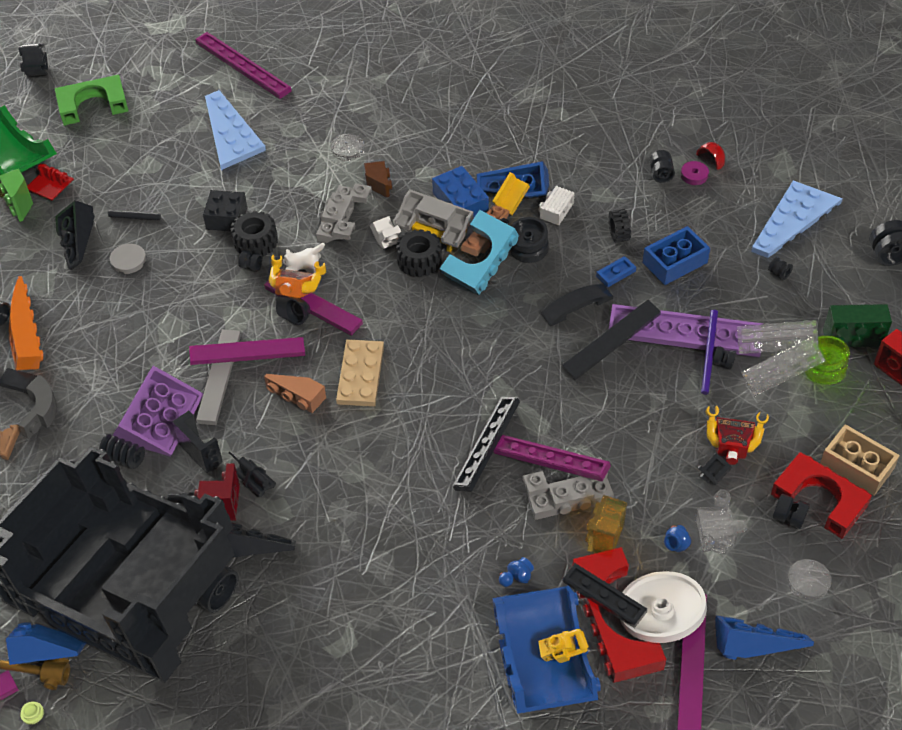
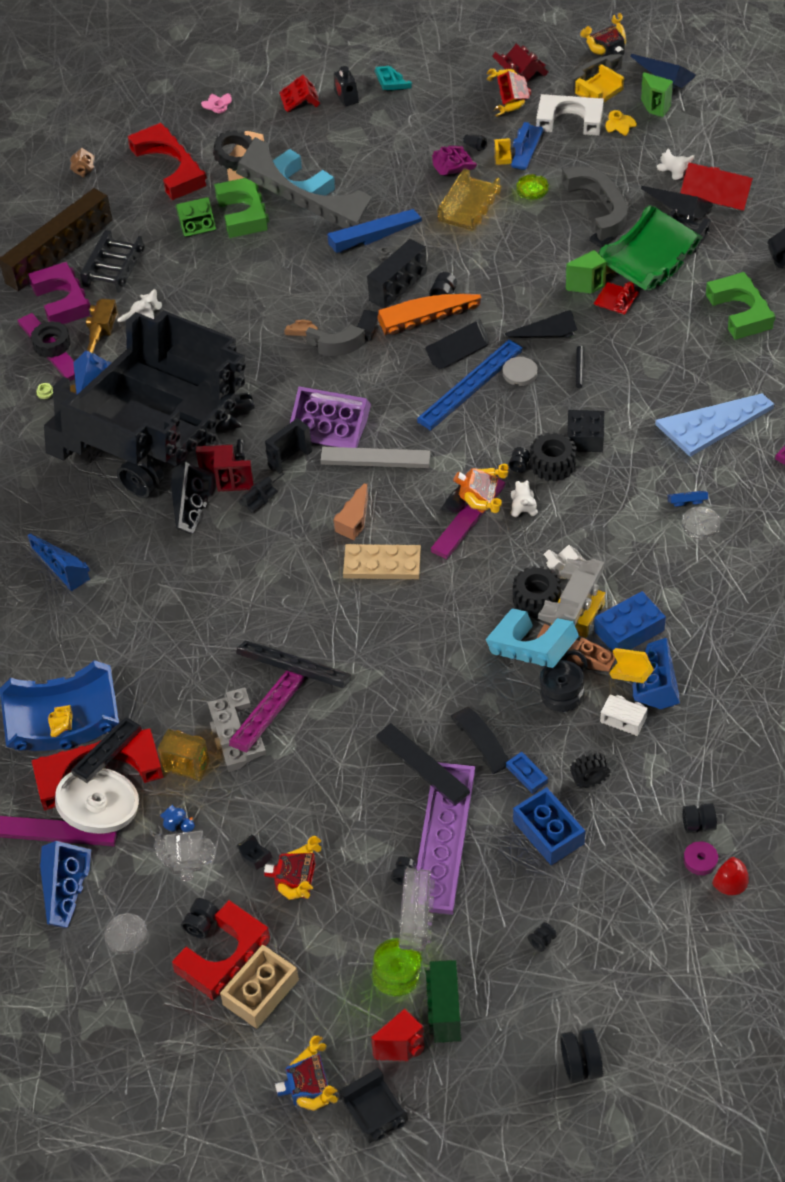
camera: 90 degrees right, 0 degrees up
black piece [99,434,145,469] -> none
magenta tile [189,337,305,365] -> none
light grey bracket [316,183,372,243] -> none
reddish brown slope [364,161,392,197] -> none
blue animal [499,557,534,587] -> none
dark purple axle [701,310,718,395] -> none
clear brick [741,336,826,396] -> none
light blue wing [751,180,843,258] -> none
none -> blue wedge [28,533,90,591]
none -> blue tile [417,340,522,431]
none -> black piece [425,319,489,369]
none -> blue plate [668,491,708,506]

